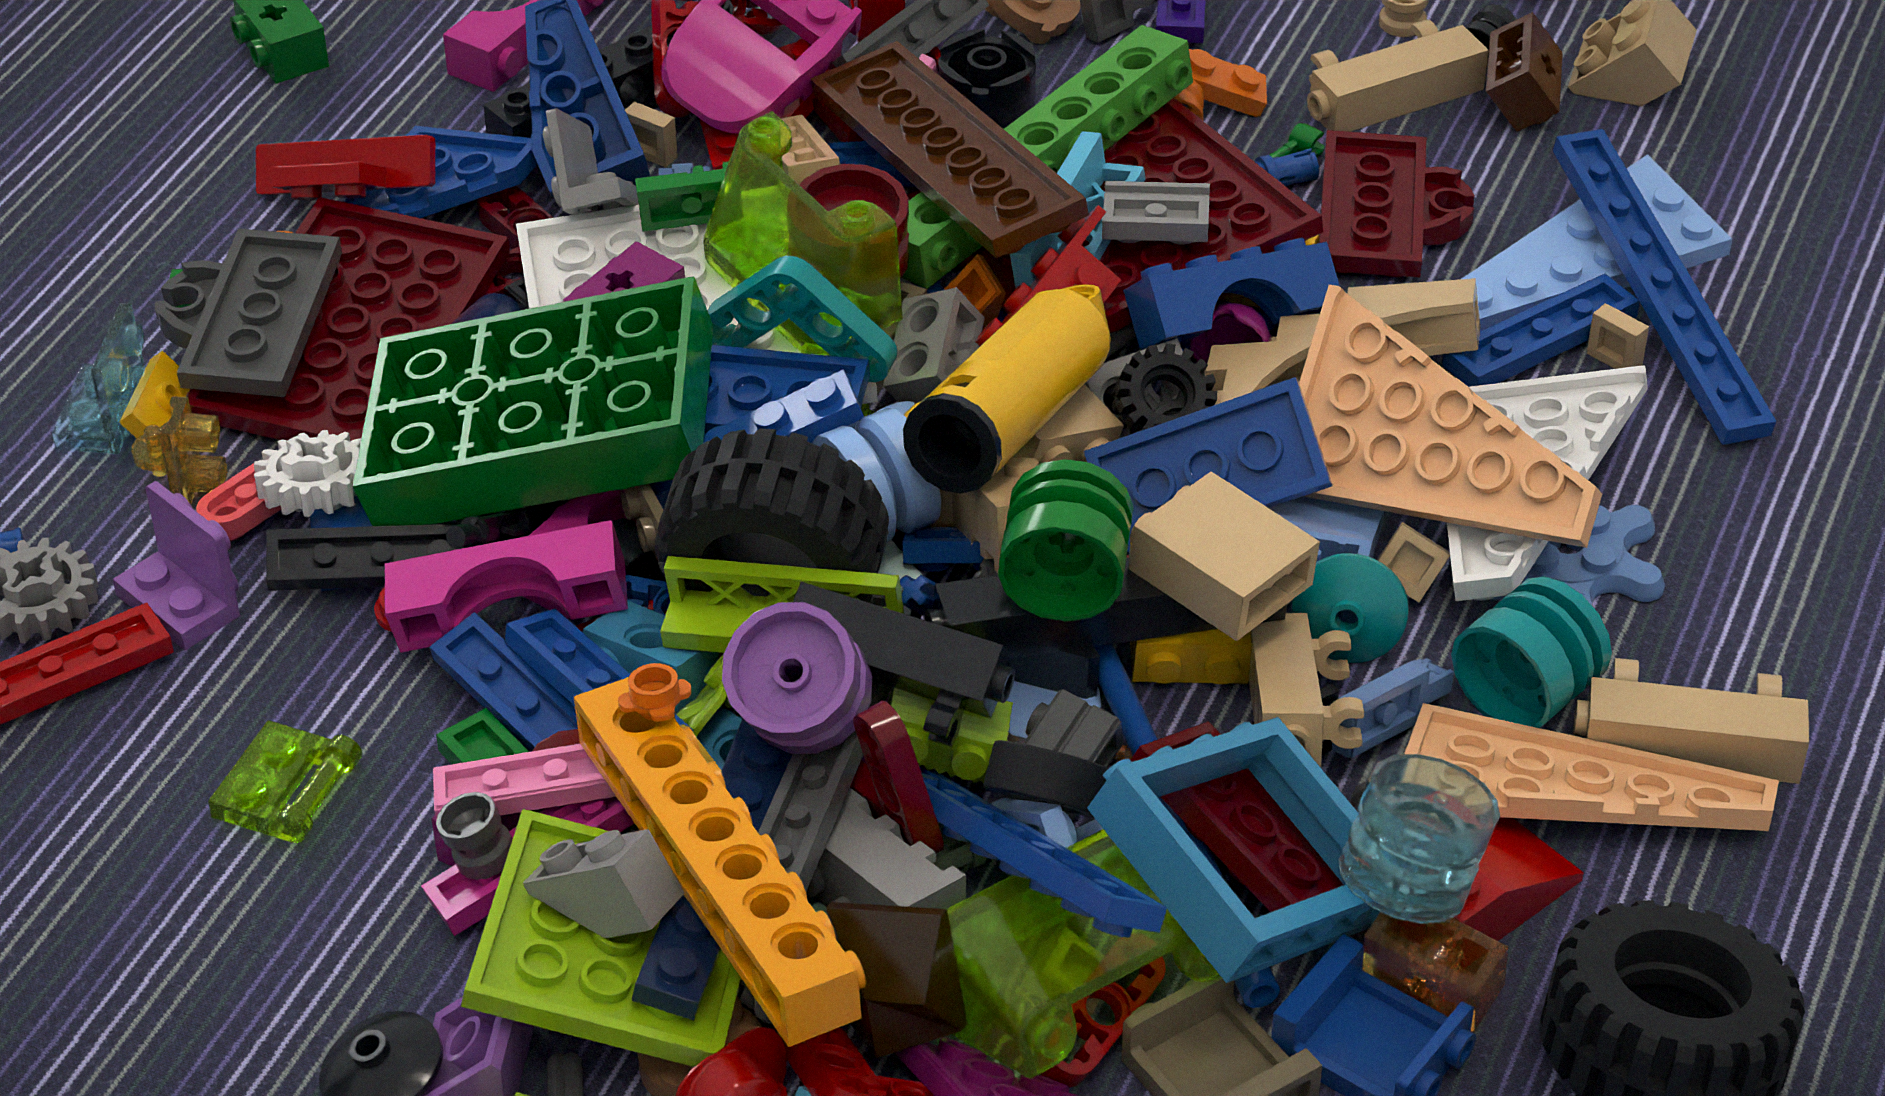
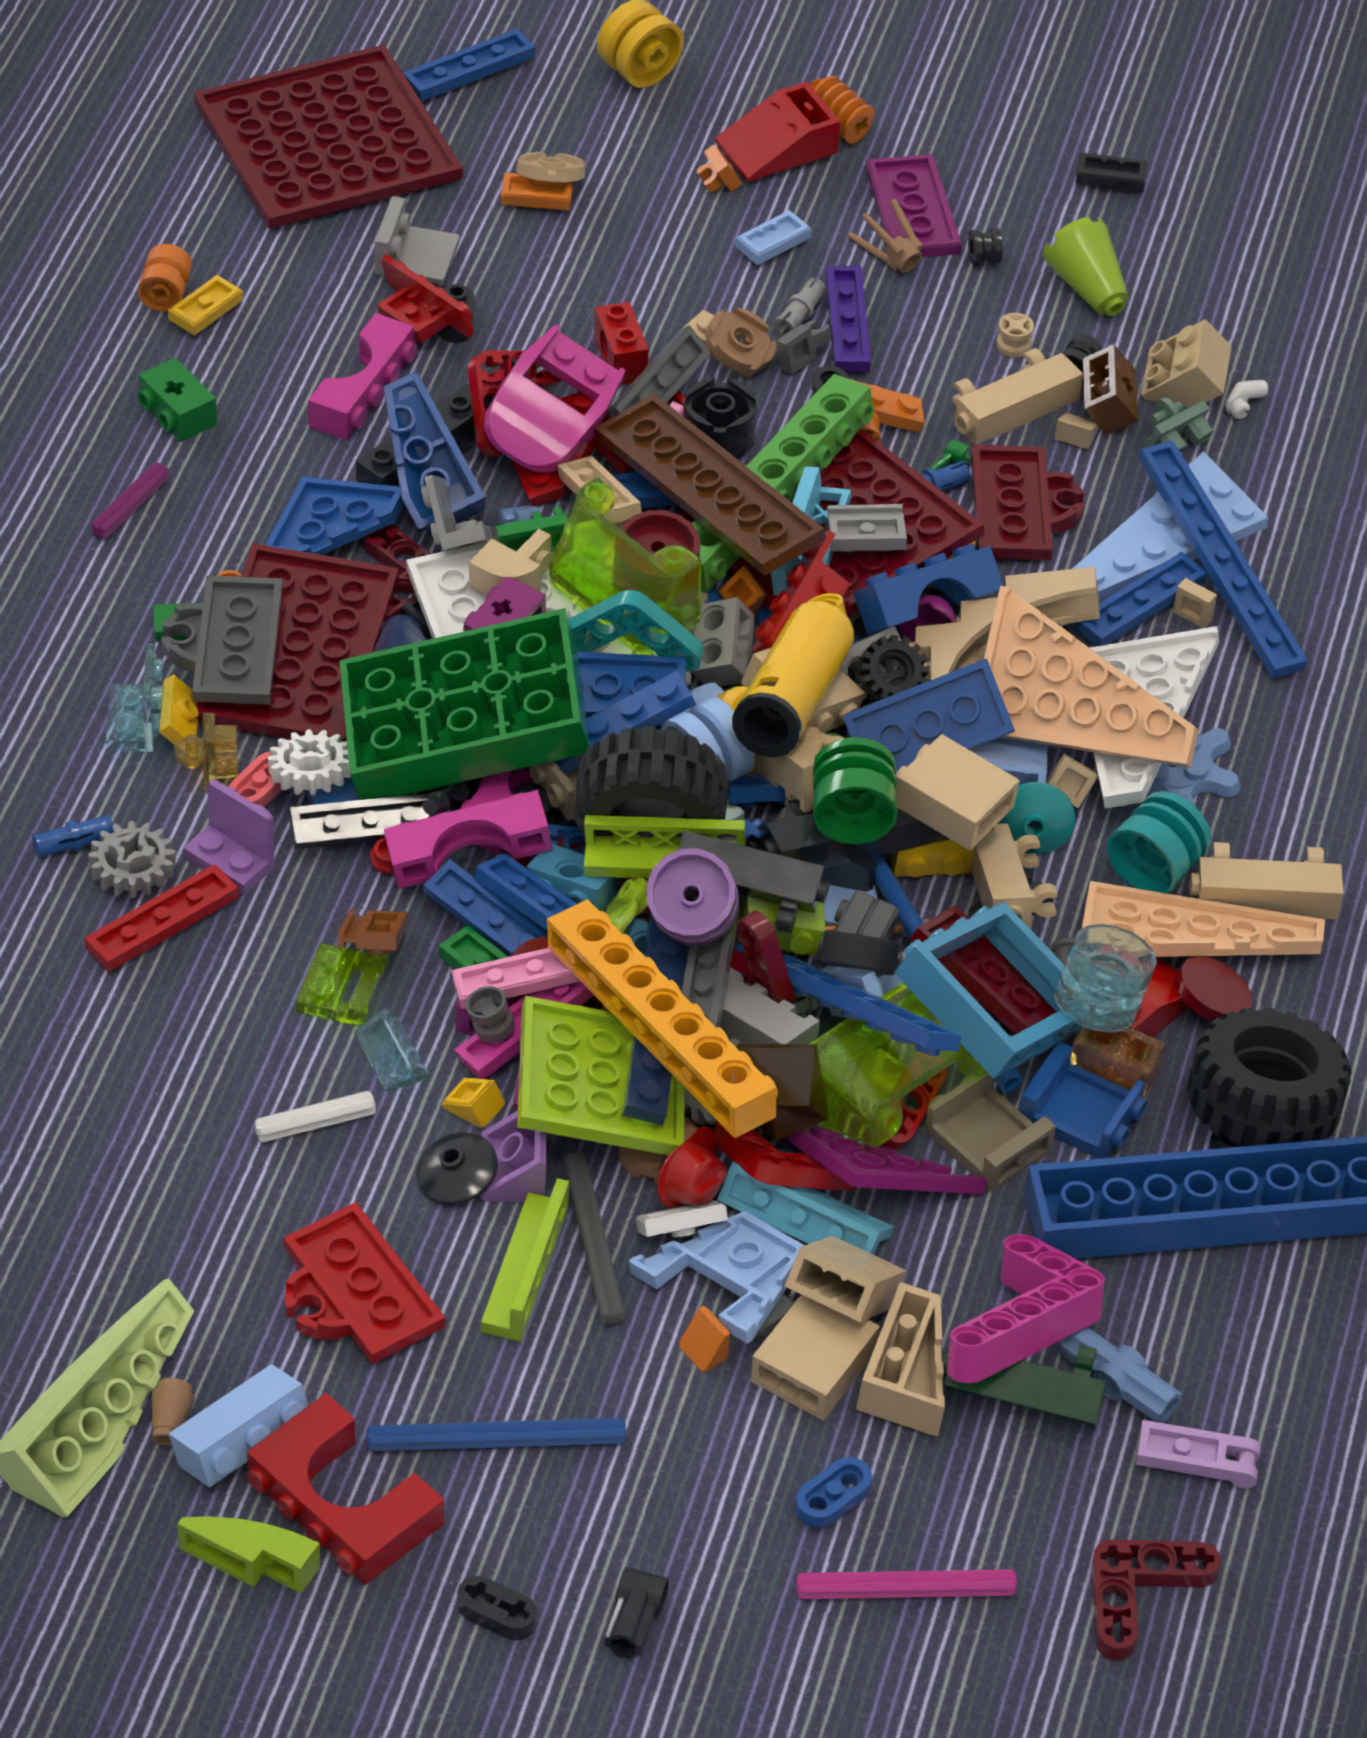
camera: 10 degrees left, 5 degrees up
red bracket [256,135,435,200] -> none
light grey slope [522,829,685,938] -> none
orange plate [618,663,692,721] -> none
tan plate [625,102,677,167] -> none
medium blue hinge [1331,658,1454,758] -> none
none -> magenta axle [91,462,169,539]
none -> white axle [255,1091,376,1142]
none -> dark orange plate [338,909,408,955]
none -> clear light blue slope [354,1008,430,1092]
none -> yellow slope [442,1078,505,1128]
none -> tan brick [469,529,553,596]
none -> tan slope [1054,413,1100,449]
none -> sand green hips [1143,397,1213,453]
none -> dark red tile [1175,956,1252,1021]
none -> white arm [1225,380,1268,419]

